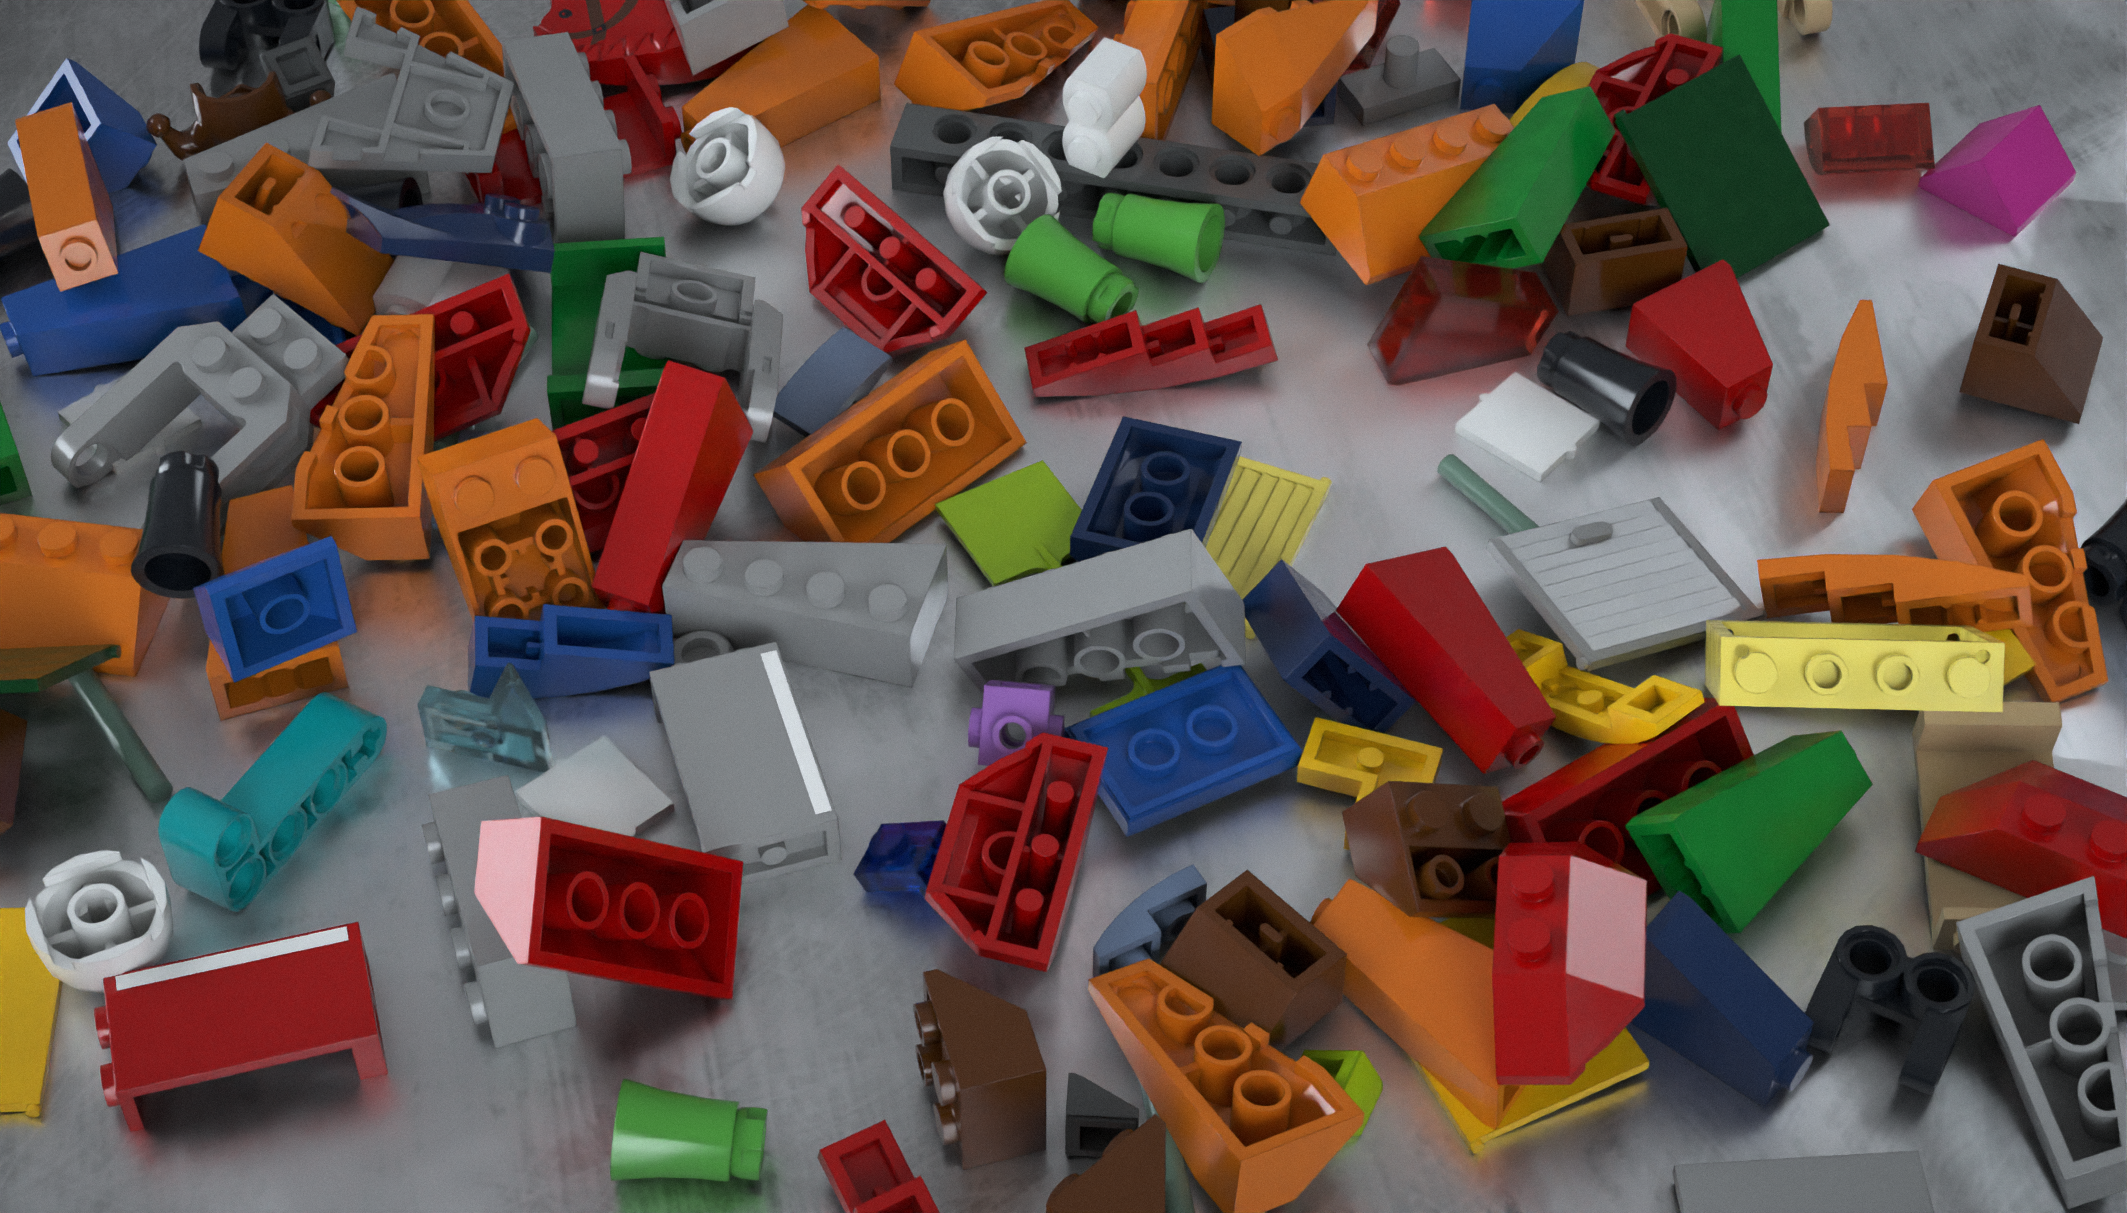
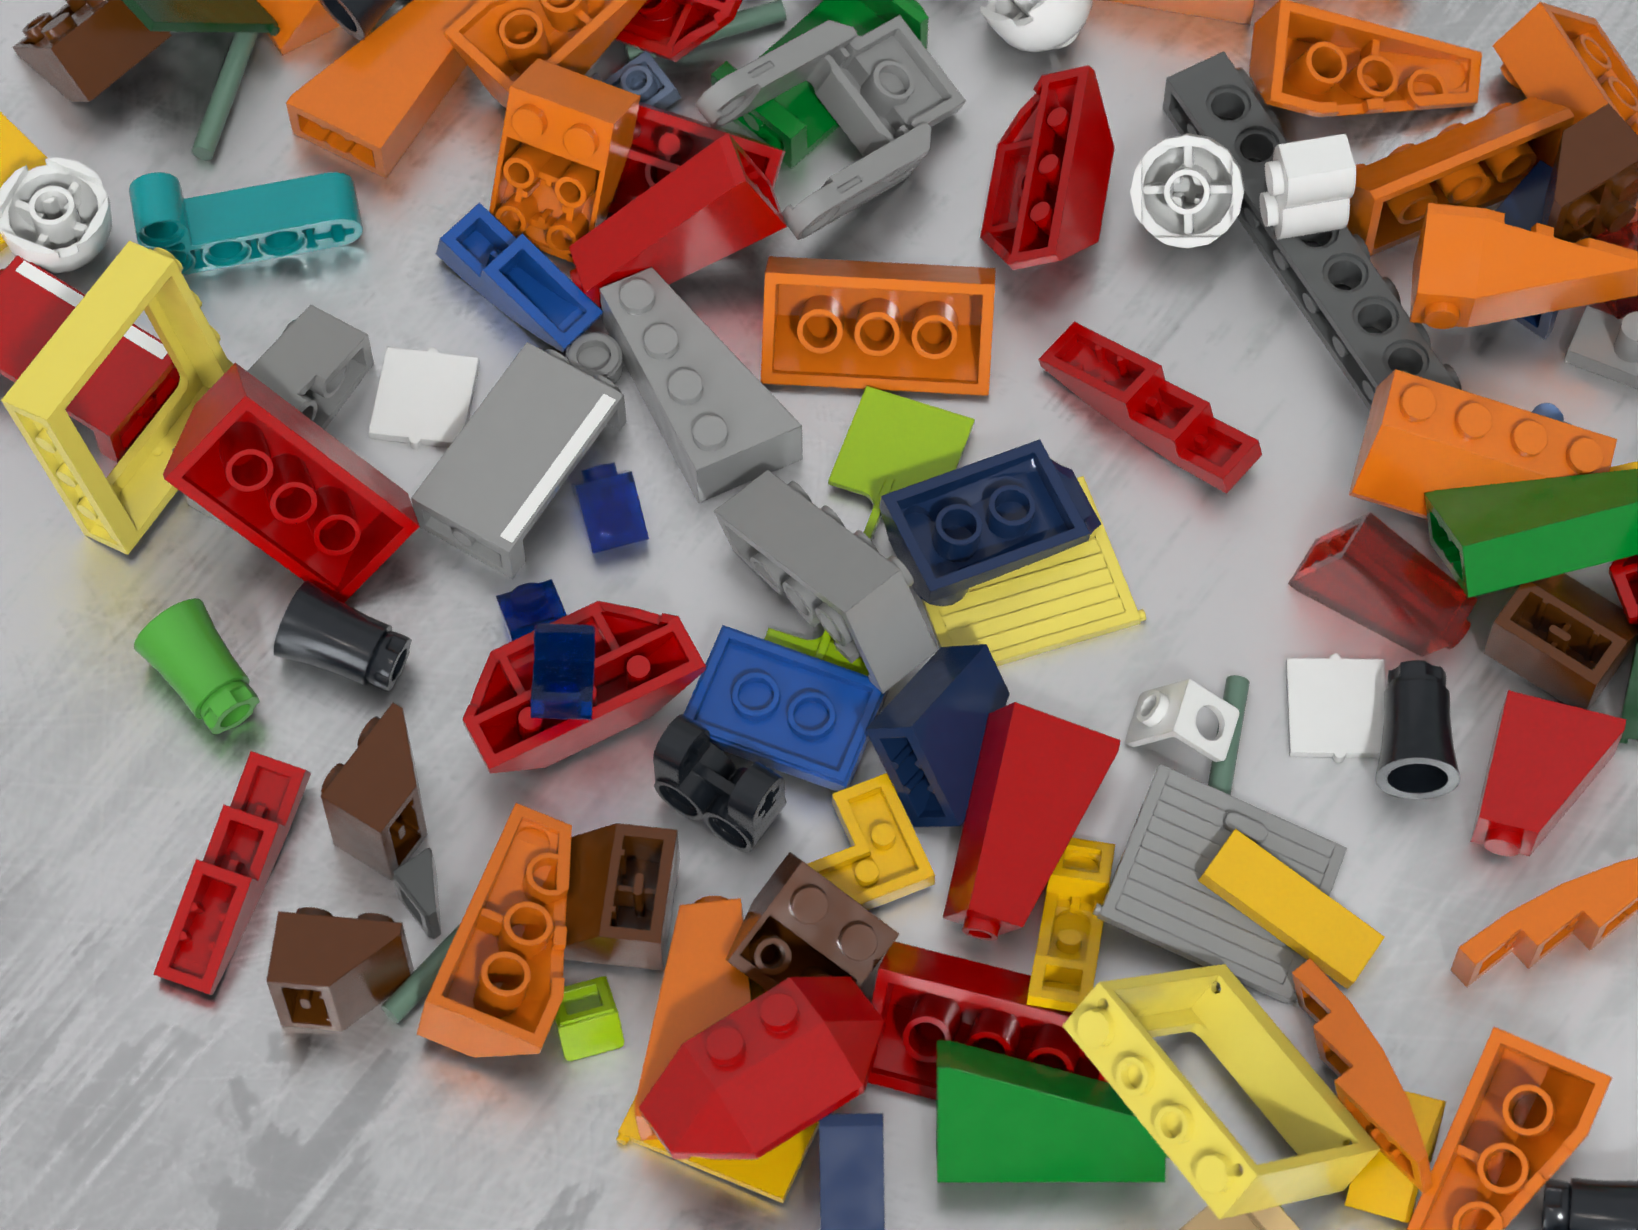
camera: 50 degrees right, 15 degrees up
blue slope [193,536,357,683] -> none
clear light blue slope [417,662,554,773] -> none
sand blue slope [773,327,893,437] -> none
medium lavender brick [968,680,1065,766] -> none
bright green plant [1004,214,1139,324] -> none
bright green plant [1092,192,1225,283] -> none
sand blue slope [1093,864,1207,978] -> none
none -> light yellow piece [1,241,233,555]
none -> black plant [273,580,412,691]
none -> clear blue bracket [531,623,596,720]
none -> clear blue bracket [571,462,649,553]
none -> black piece [653,714,787,852]
none -> white bracket [1125,678,1239,762]
none -> yellow tile [1198,828,1385,989]

